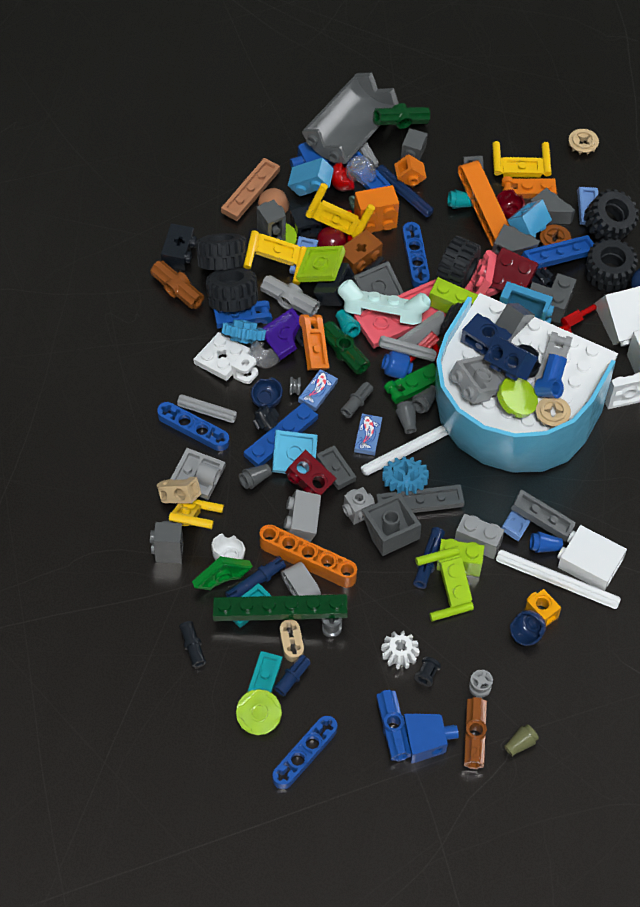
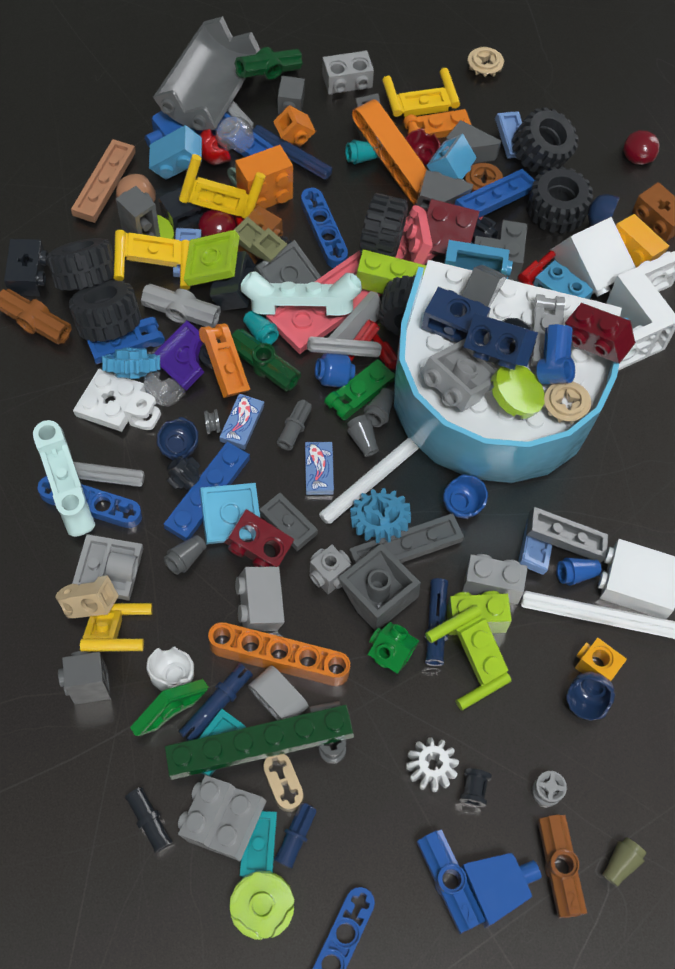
camera: 15 degrees left, 5 degrees up
none -> light aqua plate [33,420,95,537]
none -> light grey plate [178,775,266,861]
none -> olive slope [234,216,287,263]
none -> light grey brick [322,51,374,94]
none -> green brick [368,622,419,674]
none -> blue hair [443,474,488,519]
none -> dark azure brick [533,260,593,299]
none -> dark red brick [565,303,636,364]

